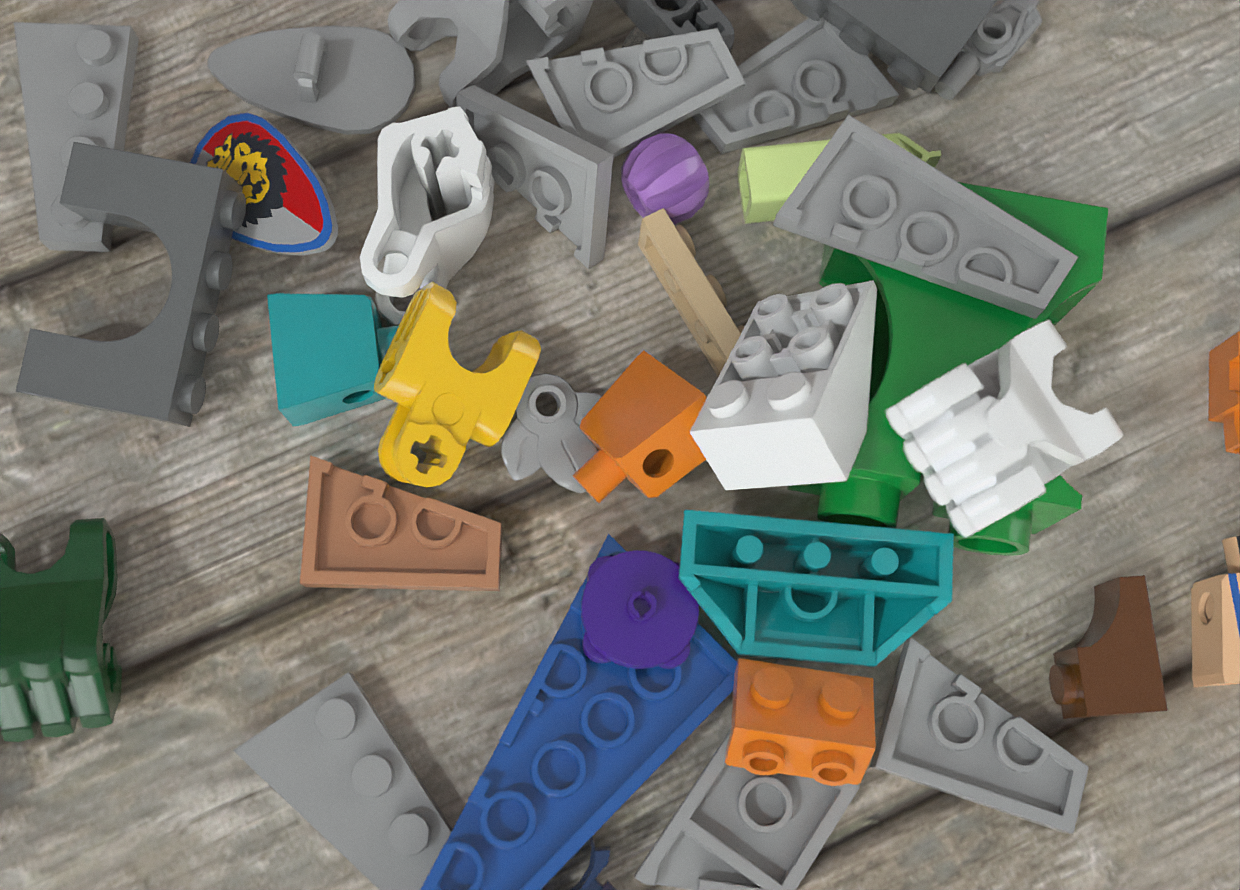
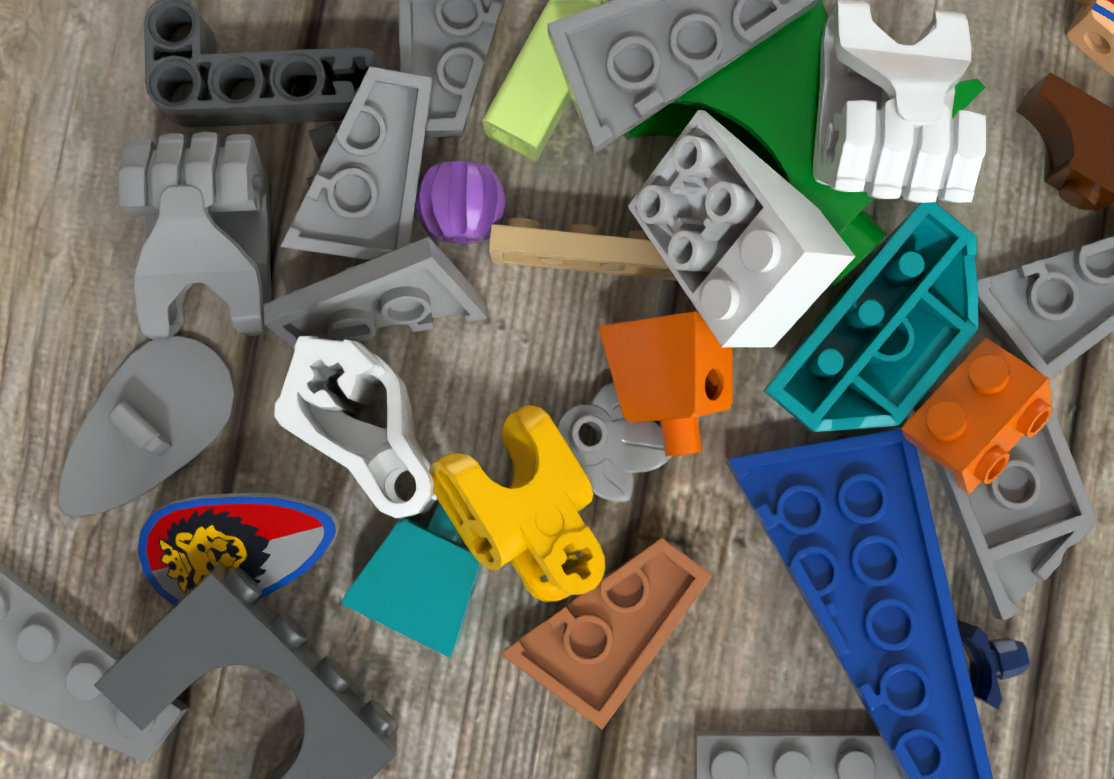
camera: 50 degrees left, 10 degrees up
dark purple piece [581,550,699,669] -> none

